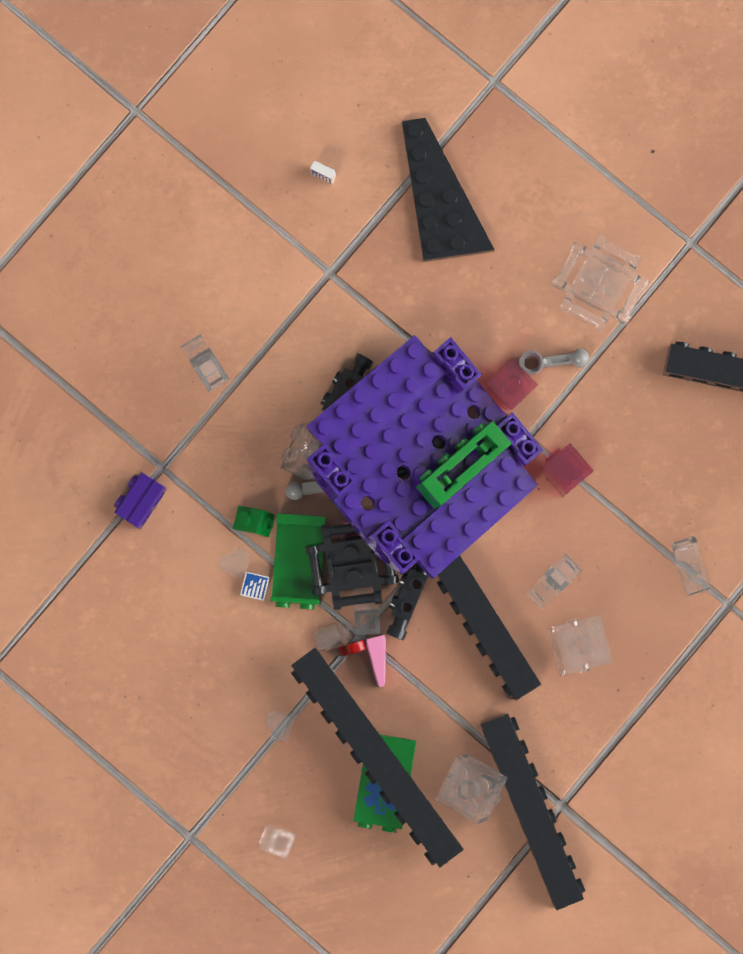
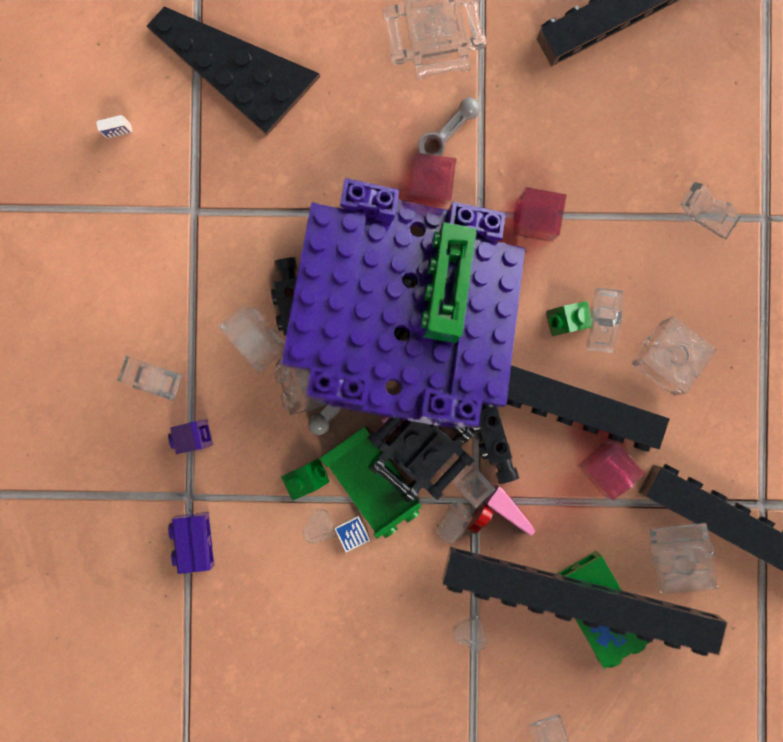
camera: 40 degrees left, 5 degrees up
none -> dark purple slope [168,419,213,454]
none -> clear brick [218,305,285,374]
none -> green bracket [546,301,593,336]
none -> clear pink head [577,440,645,501]

